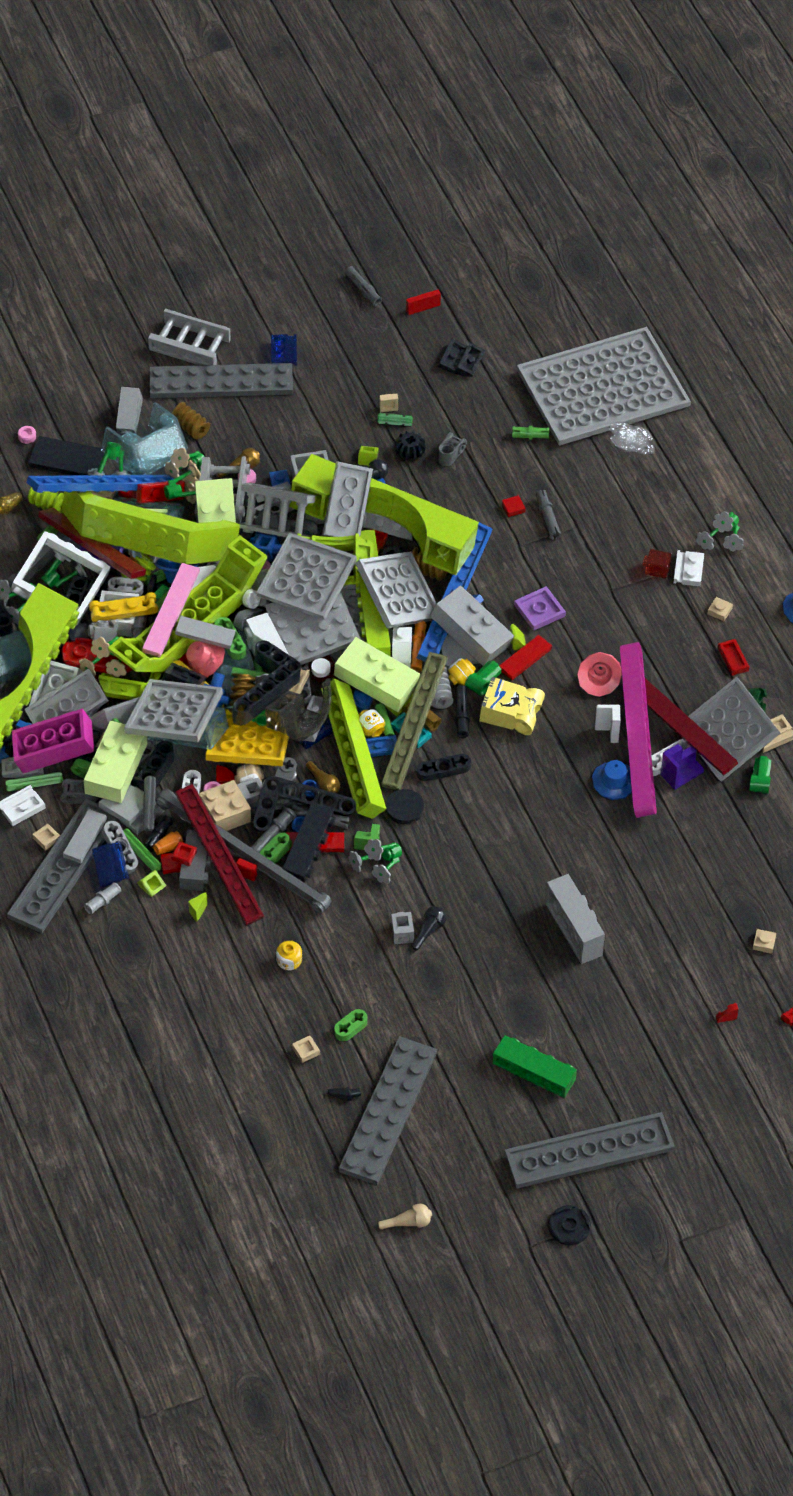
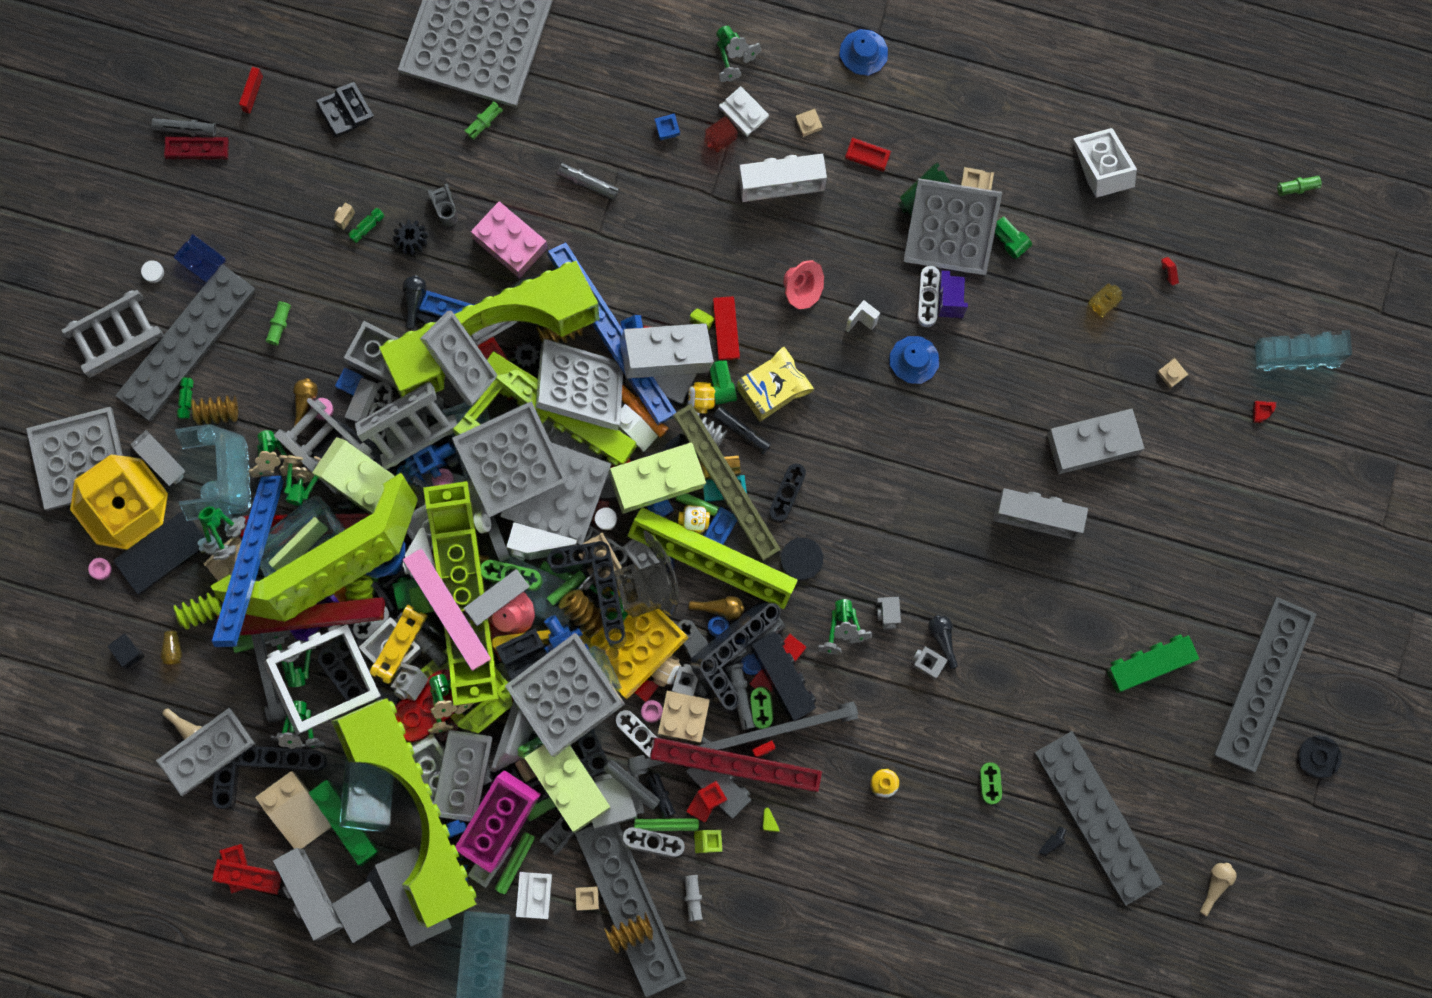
camera: 55 degrees left, 25 degrees up
light grey tile [63,809,107,863] -> none
clear blue plate [92,841,129,887] -> none
red tile [136,480,185,503] -> none
orange cone [153,831,183,855] -> none
tan plate [292,1036,320,1063] -> none
bright green panel [354,824,380,850] -> none
lime slope [358,446,378,466] -> none
red tile [502,495,526,517] -> none
medium lavender plate [514,586,566,631] -> none
clear shield [608,422,655,454] -> none
dark pink beam [620,642,657,818] -> none
dark red tile [645,678,738,776] -> none
red tile [716,1003,739,1023] -> none
none -> light grey plate [26,407,123,511]
none -> yellow piece [70,454,168,550]
none -> white tile [141,261,164,283]
none -> dark red tile [164,137,229,159]
none -> green axle [177,378,194,419]
none -> bright green pin [265,301,291,346]
none -> bright pink brick [471,202,548,279]
none -> pearl gold piece [604,912,654,954]
none -> blue plate [655,113,680,141]
none -> white brick [739,154,827,202]
none -> light grey brick [876,597,901,630]
none -> light grey brick [1047,408,1144,474]
none -> clear yellow brick [1088,283,1123,318]

